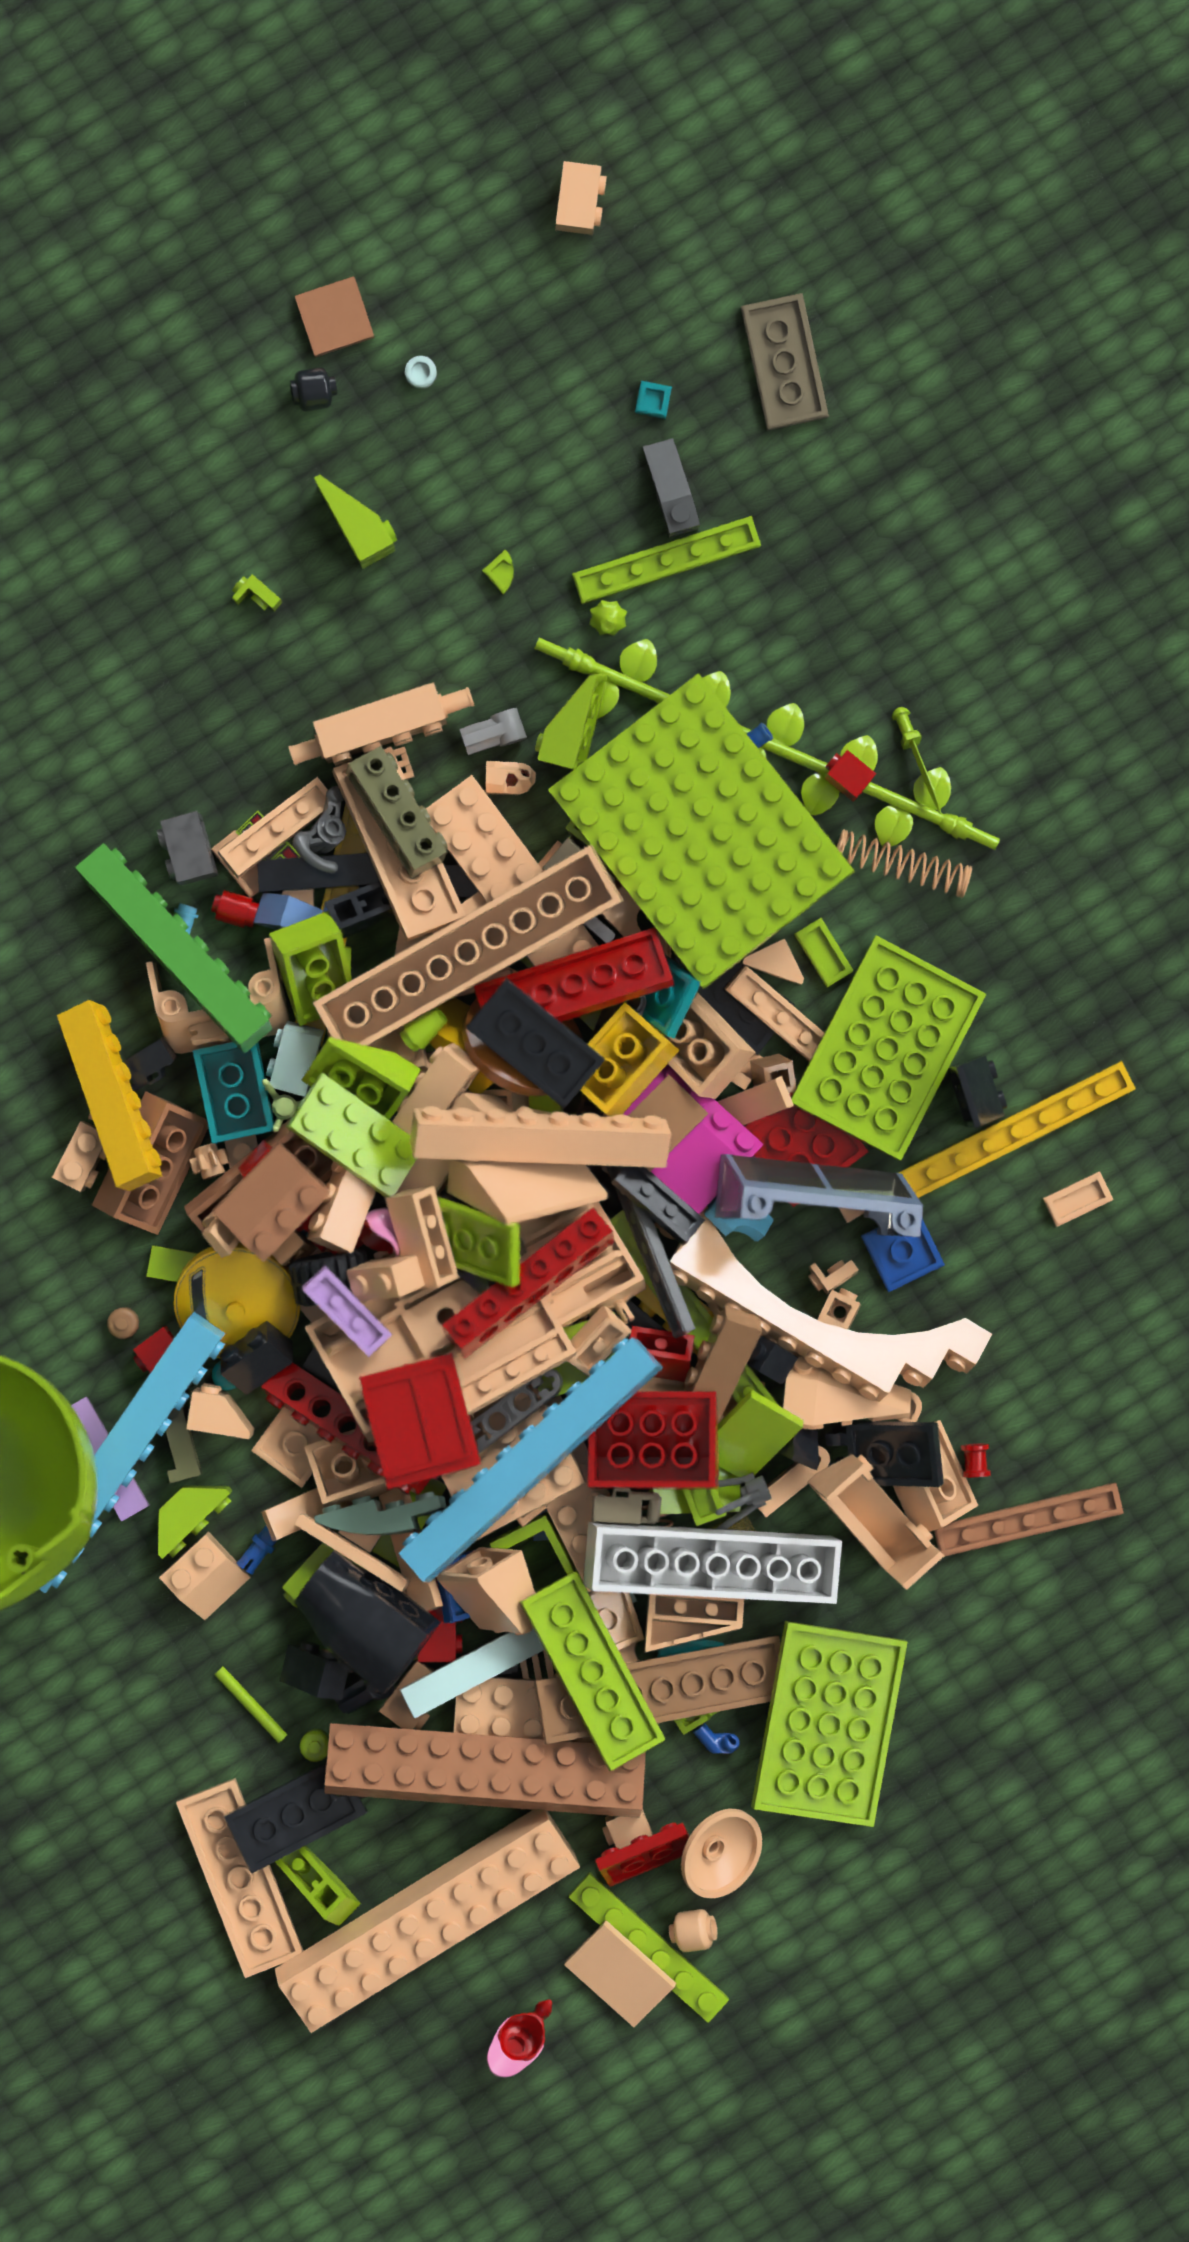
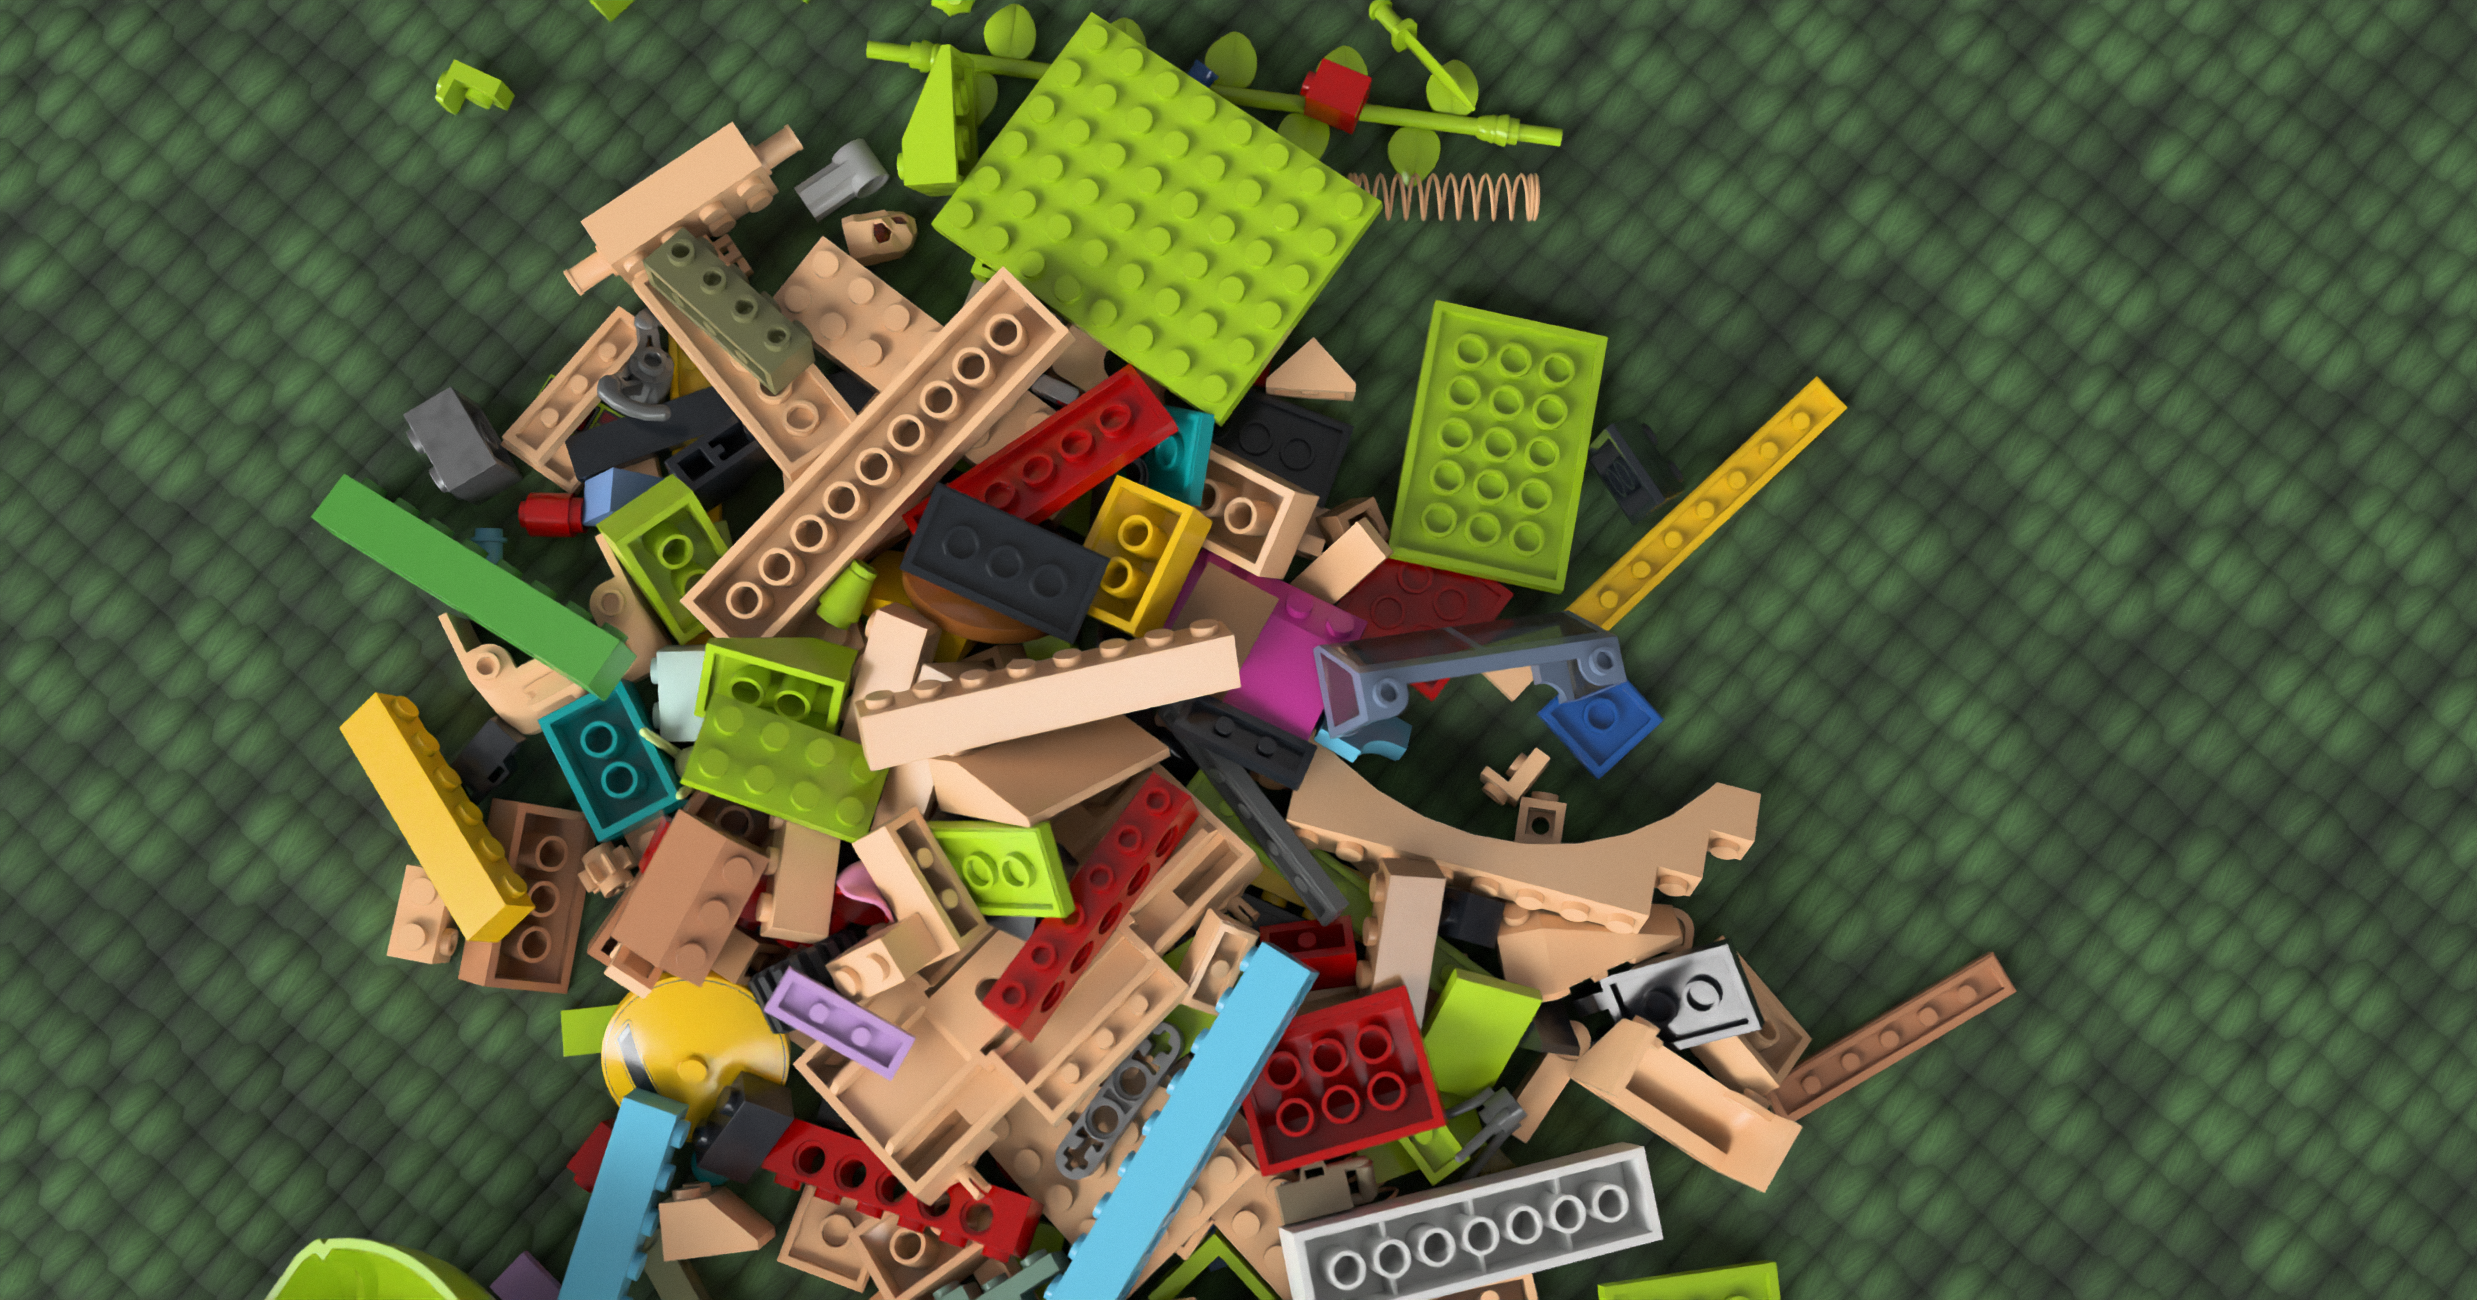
camera: 20 degrees left, 5 degrees down
medium nougat piece [107,1307,140,1339] -> none
red piece [359,1353,481,1489] -> none
light nougat tile [724,965,824,1061] -> none
lime tile [794,918,854,988] -> none
red bush [961,1443,991,1478] -> none
light nougat tile [1042,1171,1113,1227] -> none

